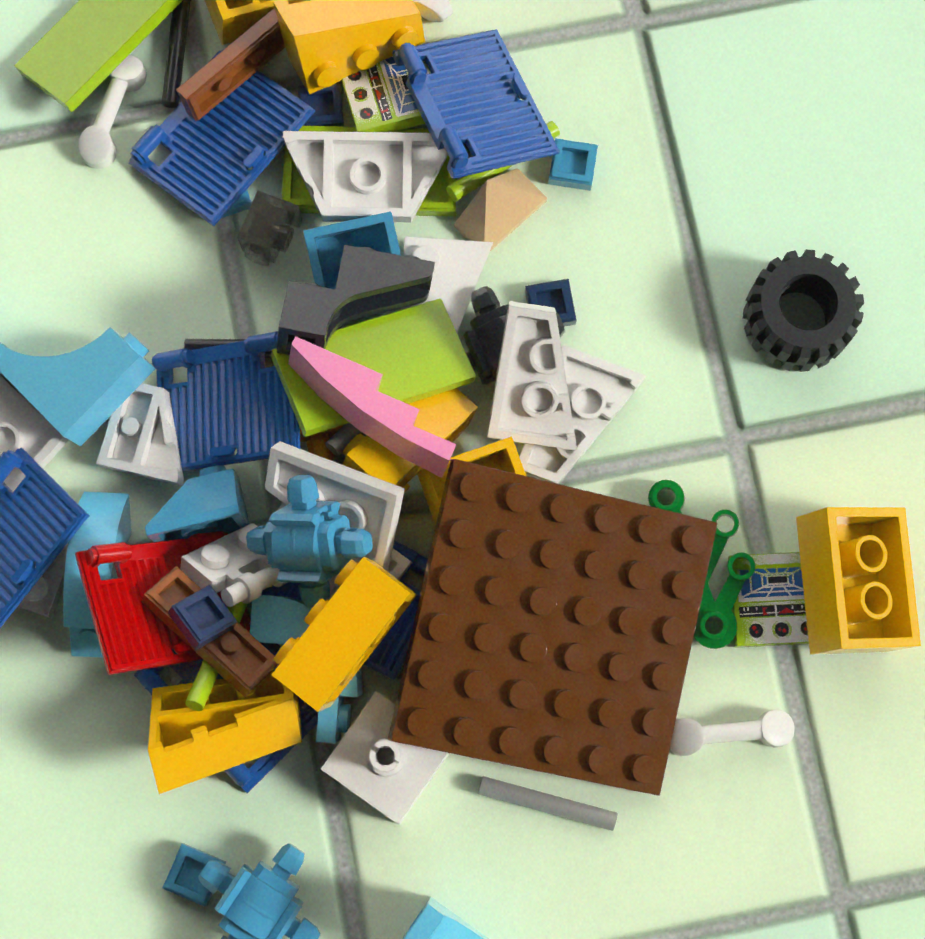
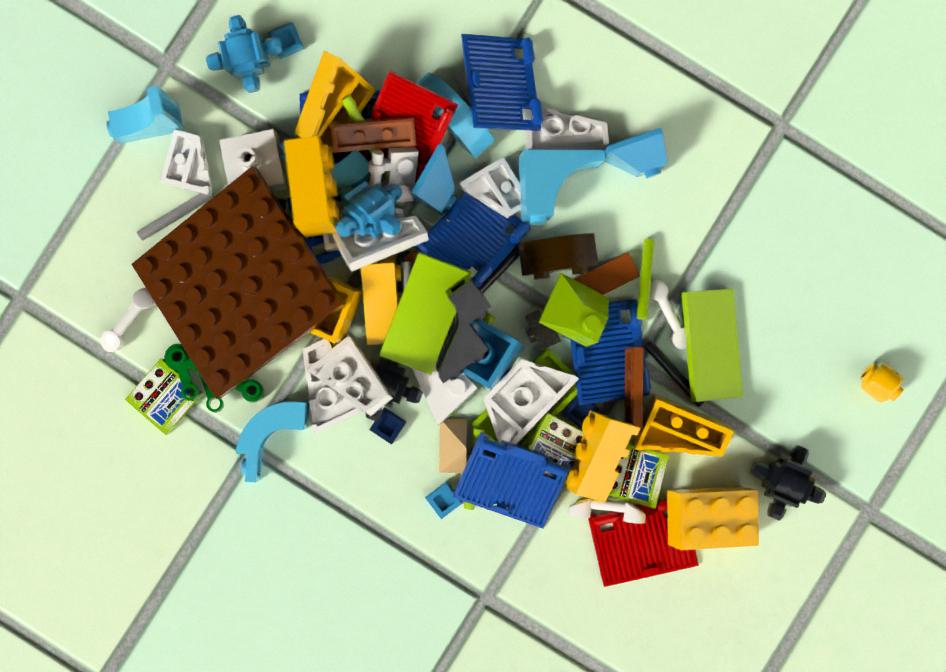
camera: 130 degrees right, 10 degrees up
dark blue tile [168,584,237,651] -> none
bright pink slope [288,336,456,478] -> none
black tyre [743,249,864,372] -> none
yellow brick [796,507,921,655] -> none
none -> white wing [160,129,213,196]
none -> medium azure arch [236,401,309,483]
none -> dark brown brick [518,233,599,280]
none -> lime slope [539,273,609,347]
none -> dark orange tile [574,252,640,295]
none -> lime bar [636,239,655,320]

